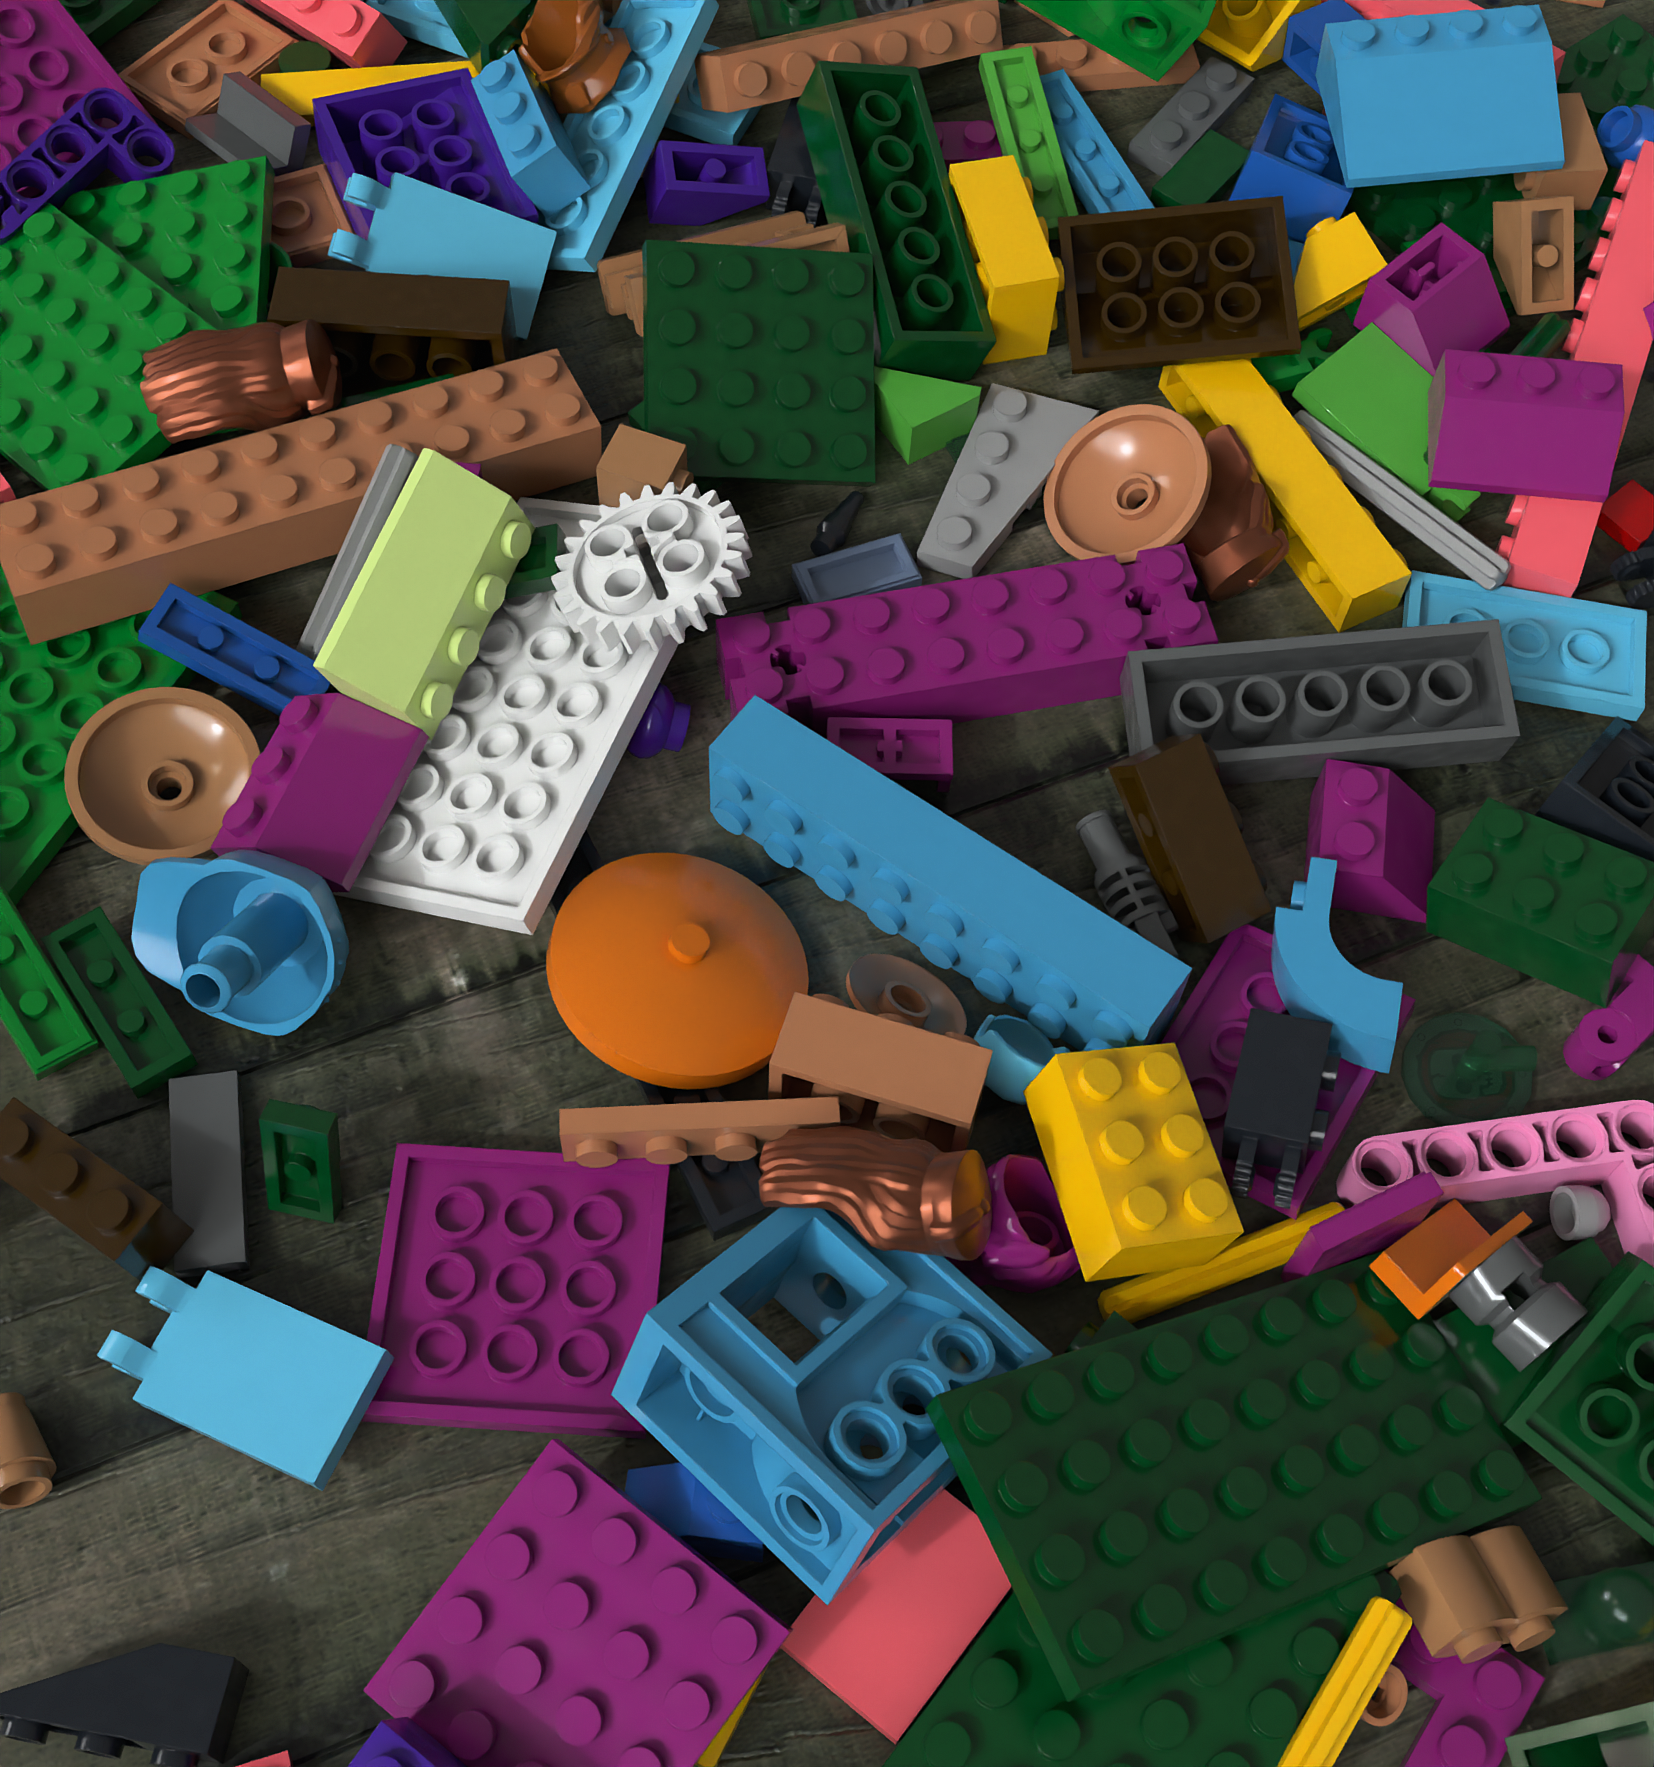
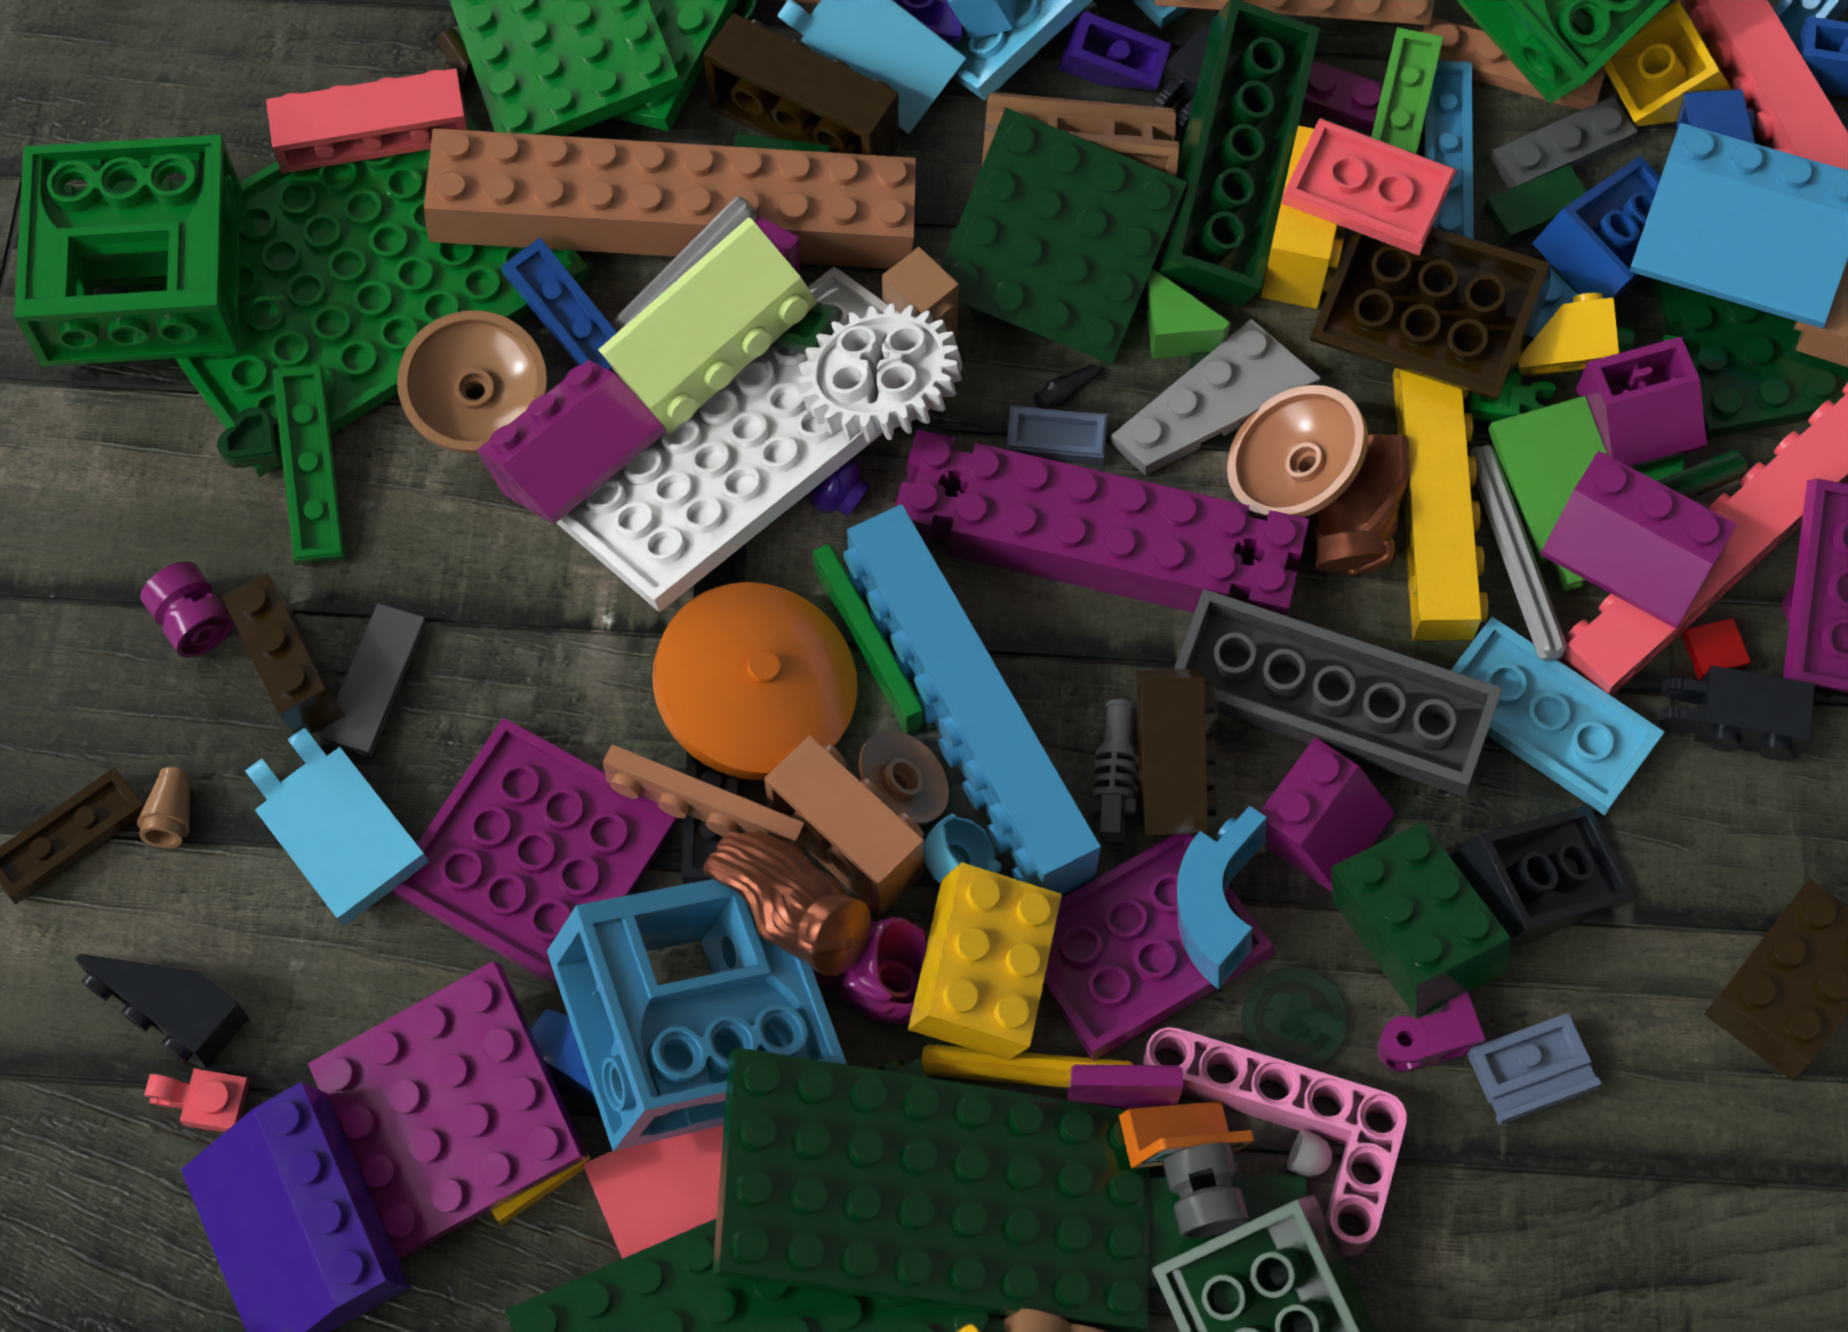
camera: 30 degrees right, 5 degrees up
dark green plate [40,906,198,1099] -> none
dark azure piece [131,849,349,1036] -> none
copper hair [140,319,342,444] -> none
dark green hinge [259,1099,342,1224] -> none
magenta hinge [826,717,953,793] -> none
black hinge [1221,1008,1341,1209] -> none
medium nougat slope [1493,196,1574,315] -> none
none -> green tile [813,543,924,735]
none -> coral tile [1282,118,1457,256]

